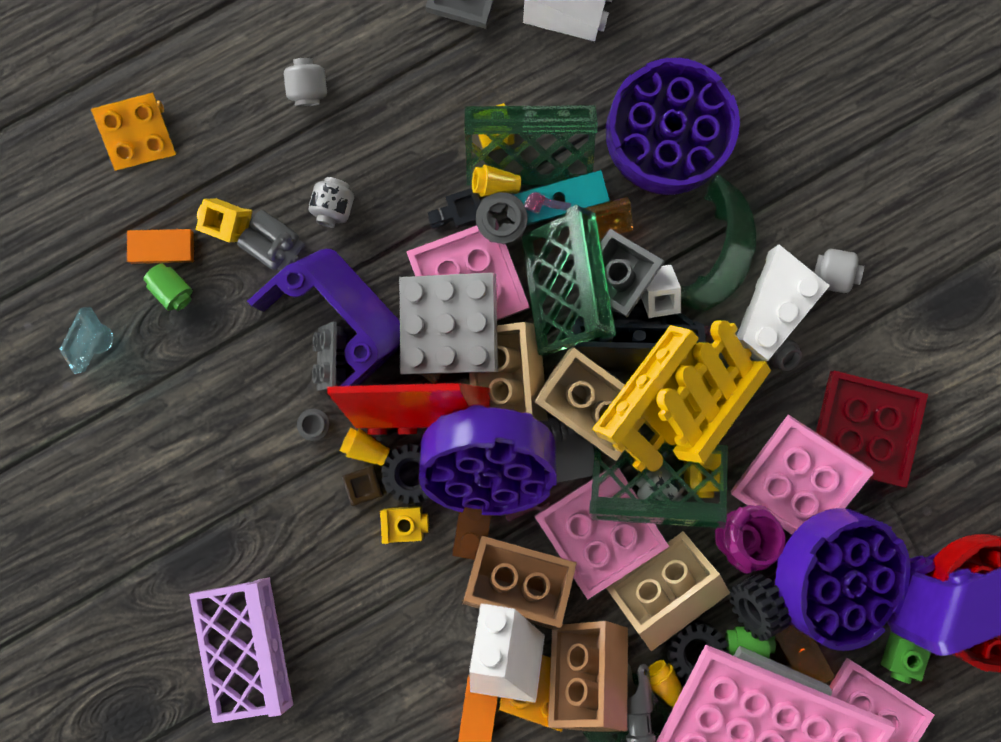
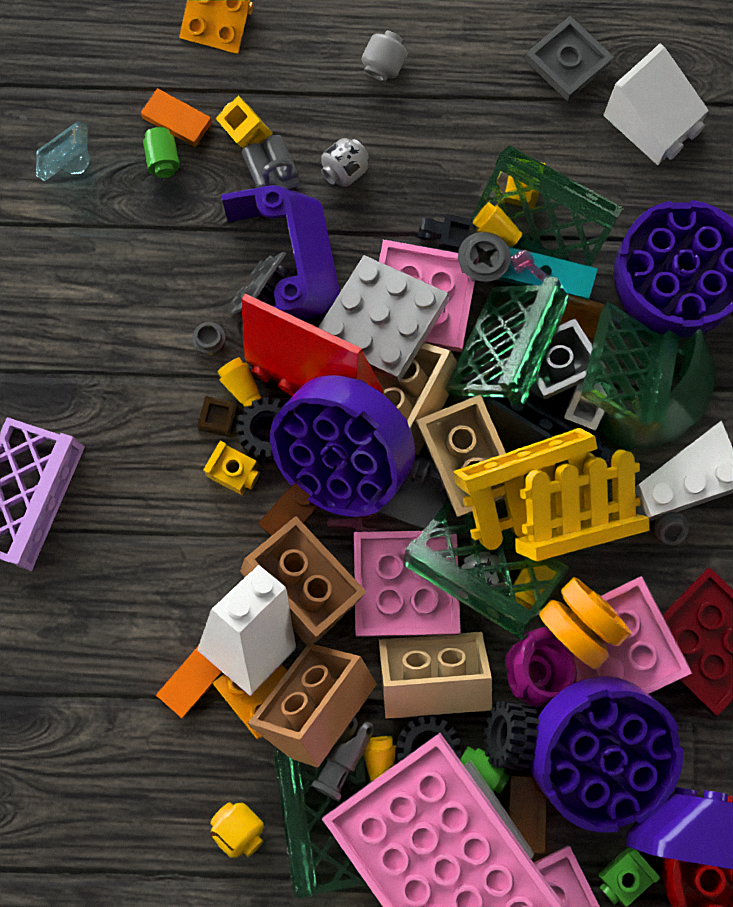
camera: 30 degrees right, 10 degrees down
none -> light orange wheel [539,577,632,669]
none -> clear green fence [581,302,680,445]

